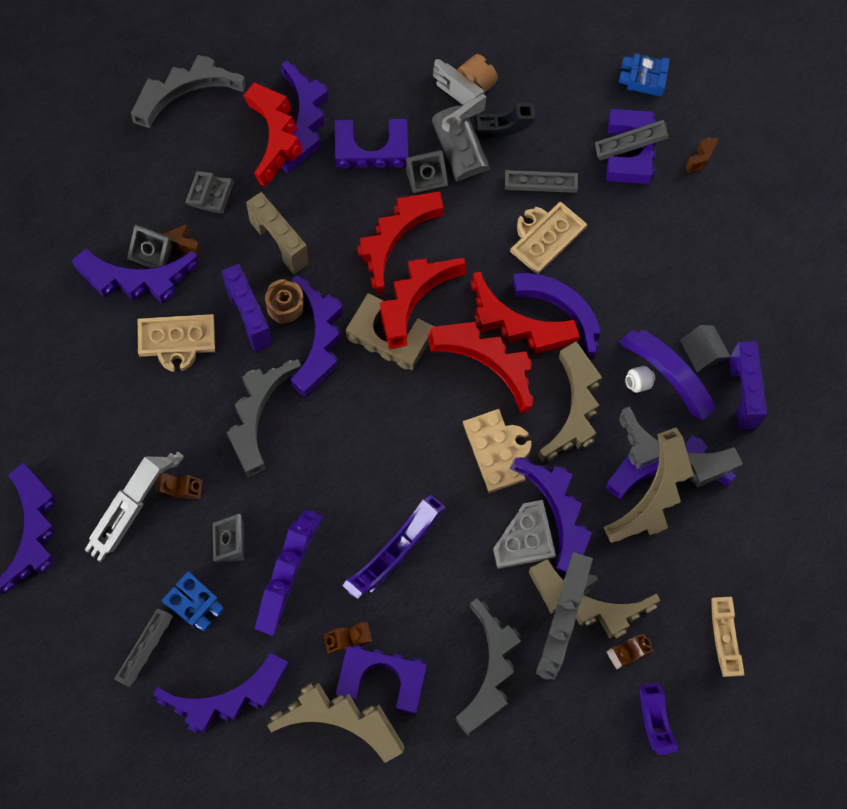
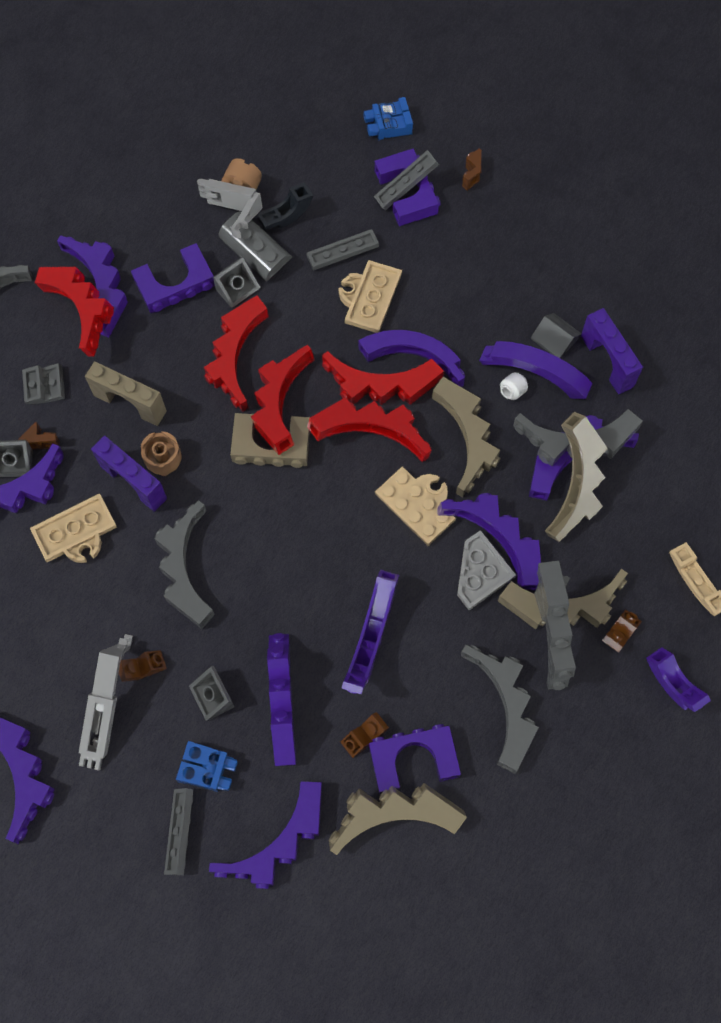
camera: 20 degrees left, 0 degrees up
dark purple arch [291,275,343,398] -> none

